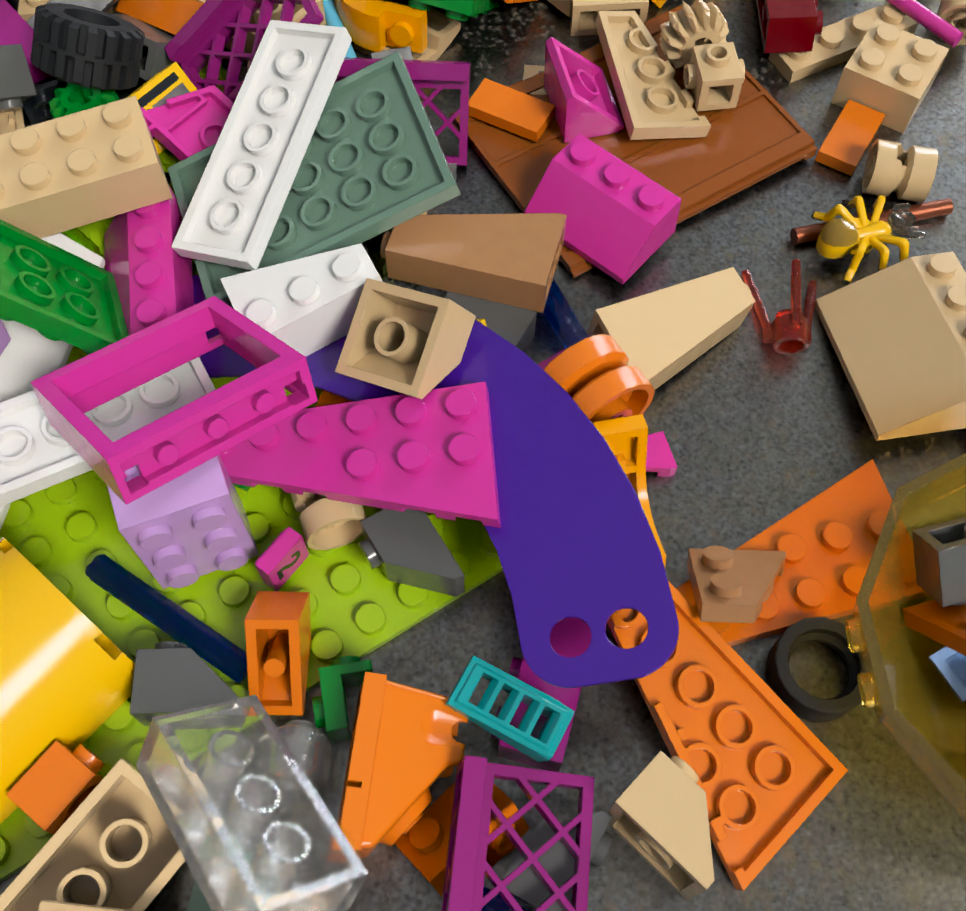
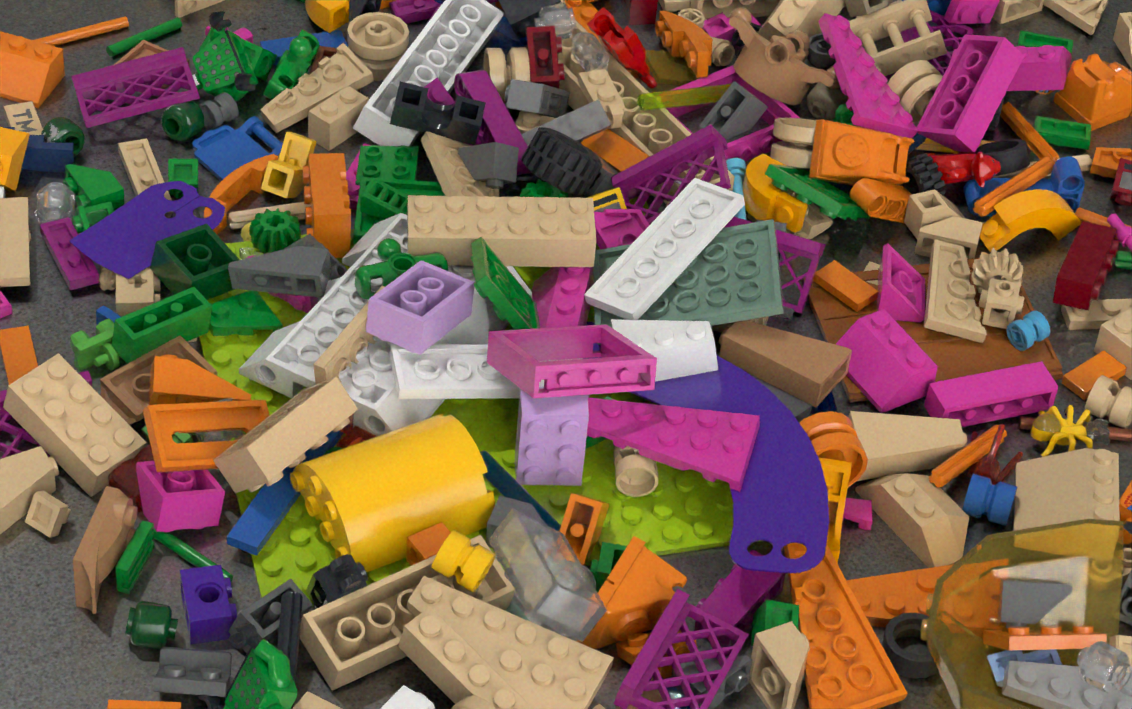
camera: 15 degrees right, 20 degrees down
dark pink tile [255,526,309,591] -> none
tan slope [335,278,476,400] -> none
dark grey slope [358,509,465,596] -> none
teal slope [445,655,574,762] -> none
medium nougat wing [687,546,786,623] -> none
none -> yellow wheel [431,529,496,593]
none -> green brick [751,599,799,646]
none -> tan wedge [855,473,969,568]
none -> dark pink brick [924,361,1058,427]
none -> orange axle [929,425,1007,488]
none -> blue wheel [962,474,1018,526]
none -> dark azure wheel [1006,311,1050,351]

